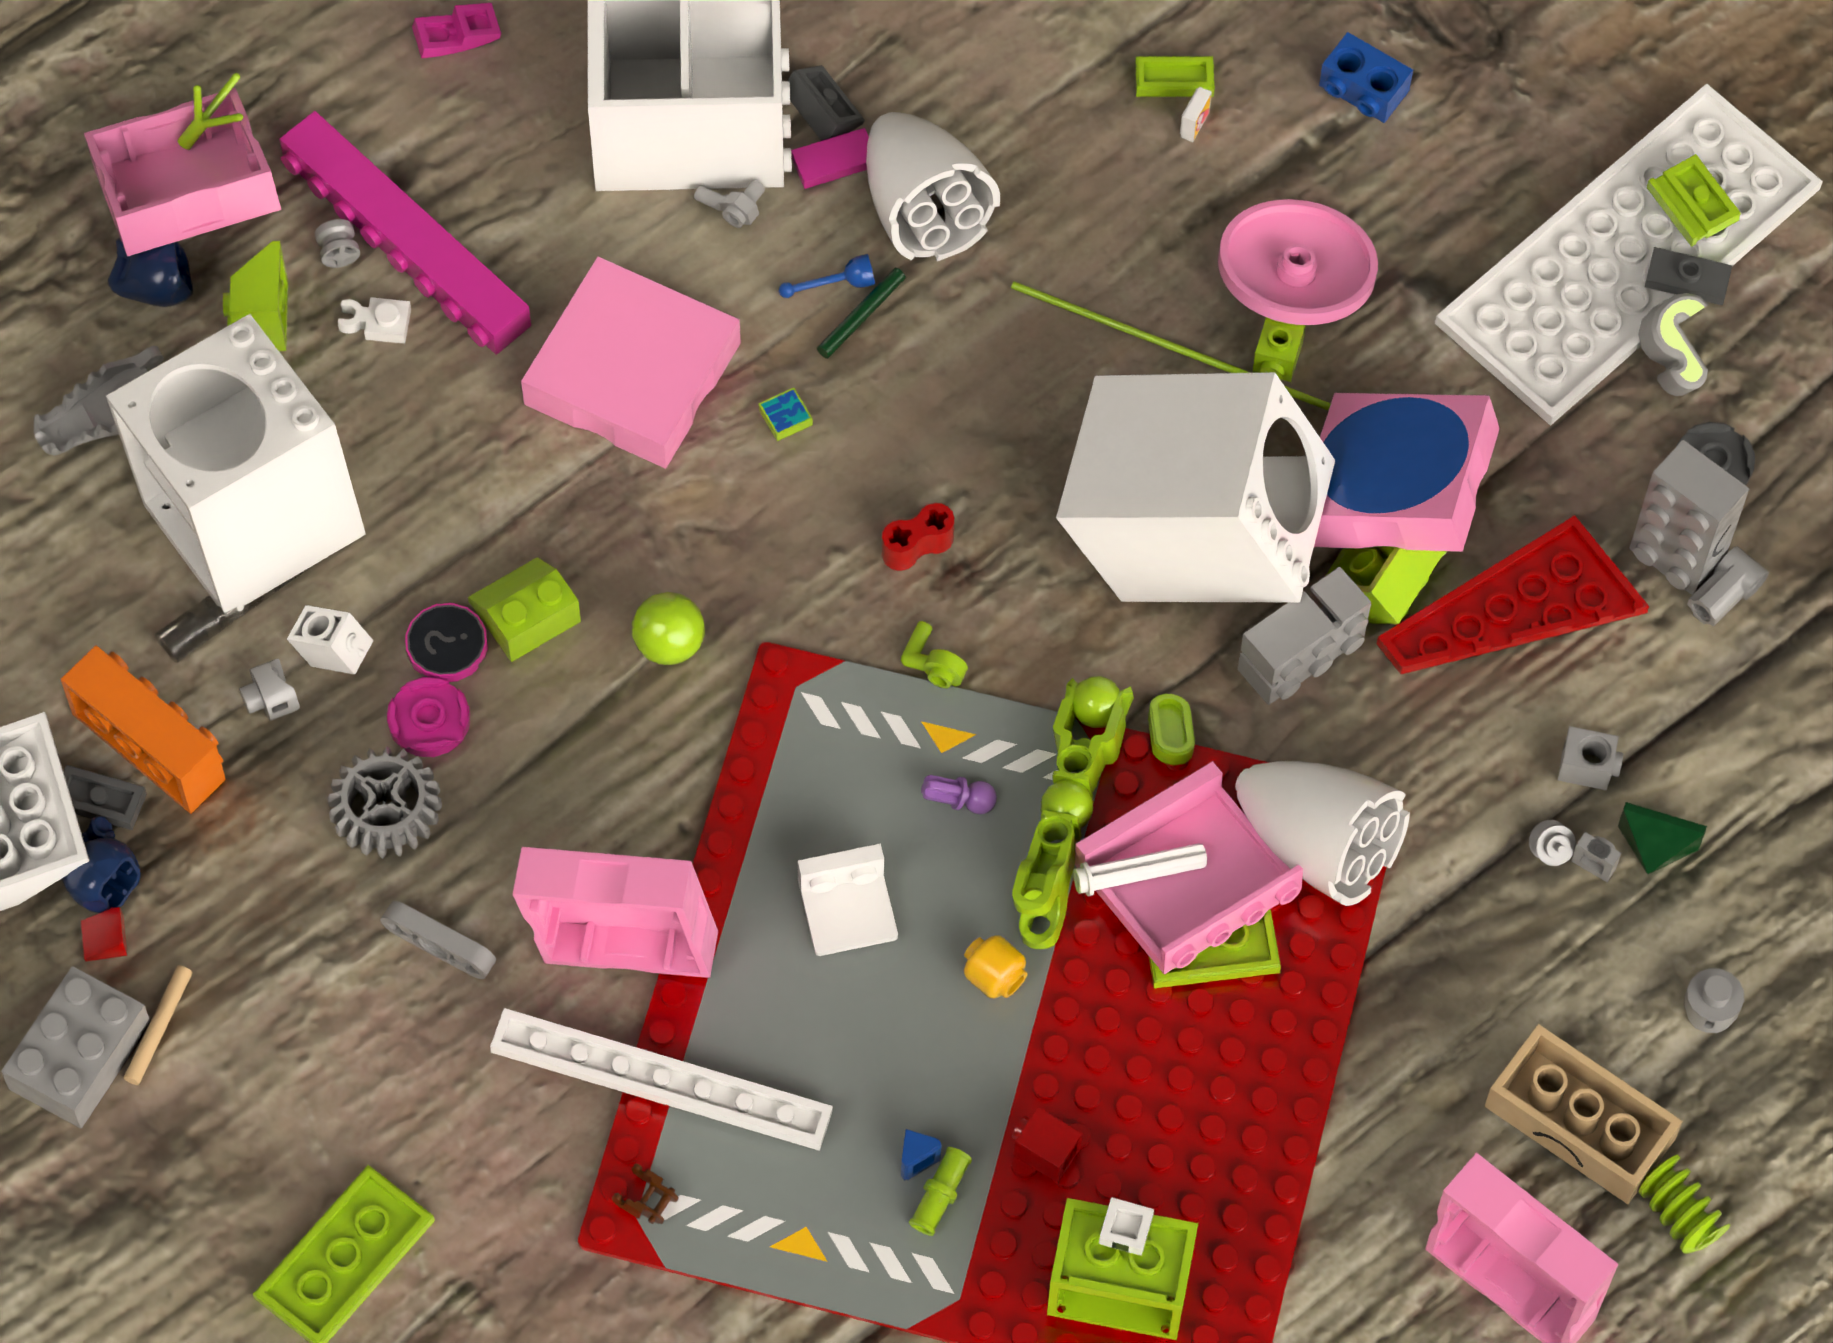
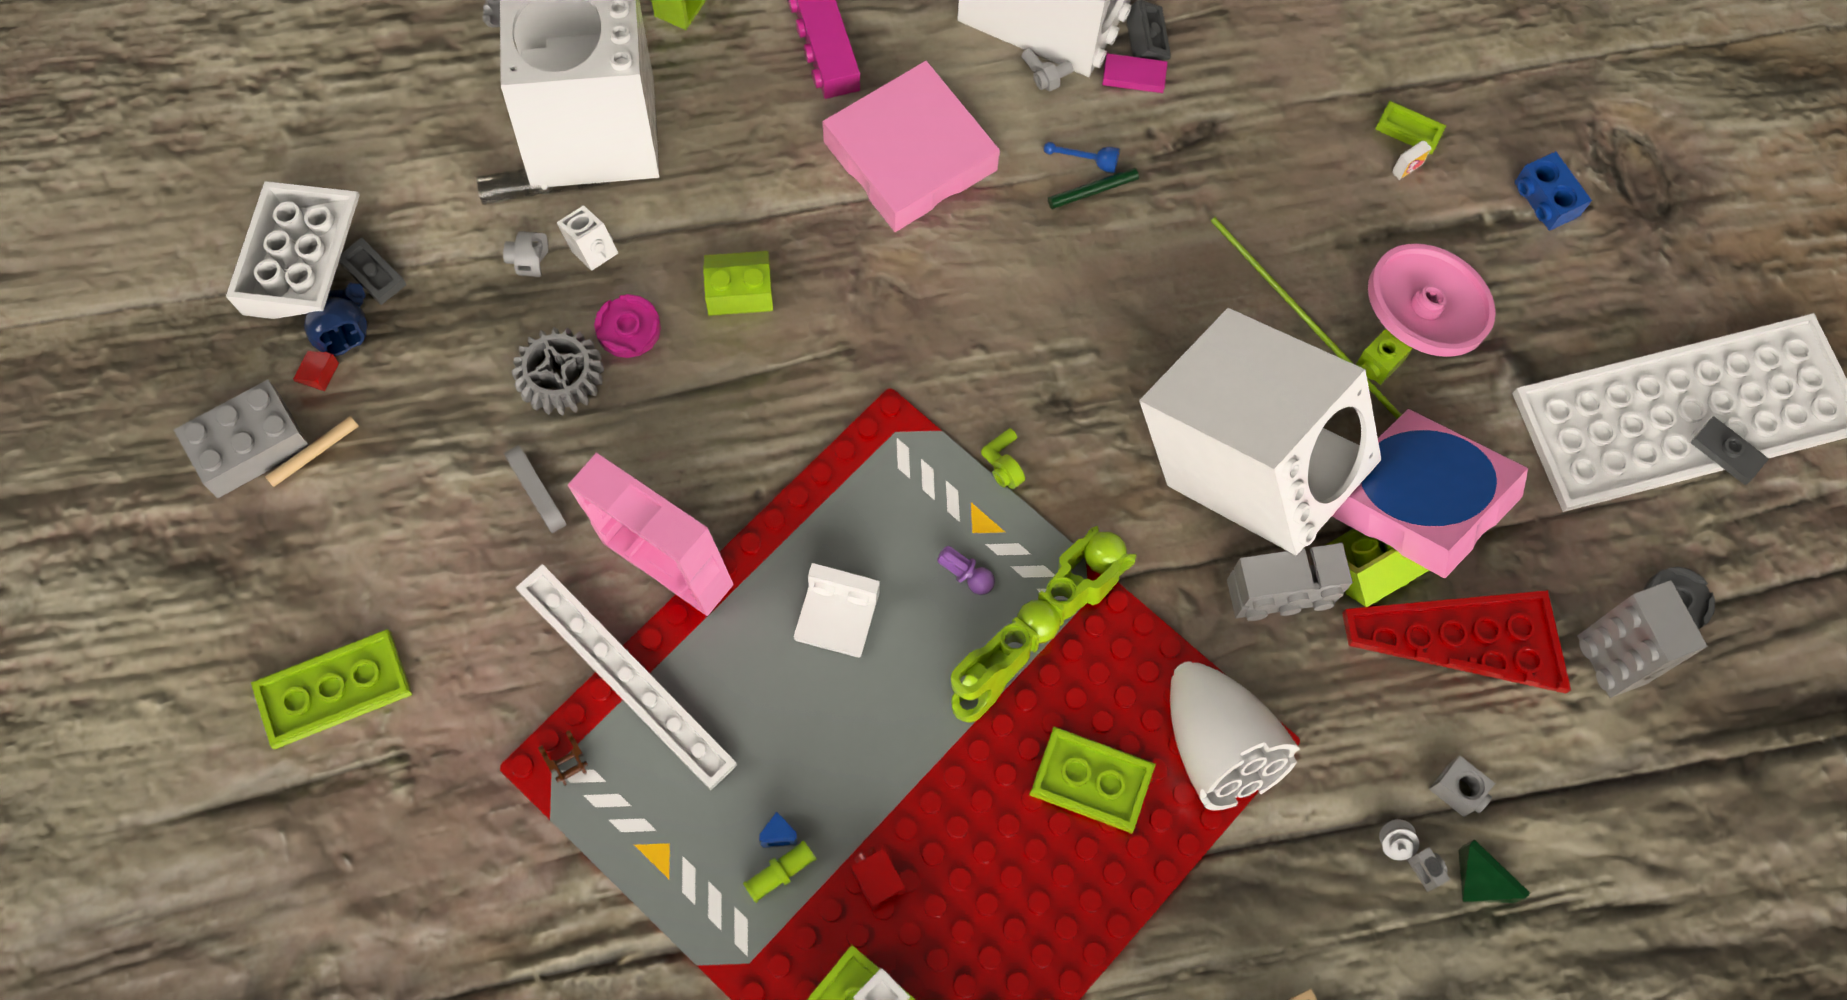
camera: 25 degrees right, 5 degrees up
orange brick [61,645,226,814] -> none
white plate [338,297,411,344] -> none
black tile [405,603,488,682] -> none
lime piece [632,592,705,665] -> none
tile [758,387,813,441] -> none
white cylinder [866,112,1000,261] -> none
red axle [882,503,955,571] -> none
yellow head [964,935,1027,998] -> none
white axle [1073,843,1207,896] -> none
bright pink panel [1075,761,1303,974] -> none
lime tile [1148,694,1195,765] -> none
light grey animal [1638,293,1709,396] -> none
lime plate [1647,154,1741,247] -> none
light grey piece [1687,546,1769,626] -> none

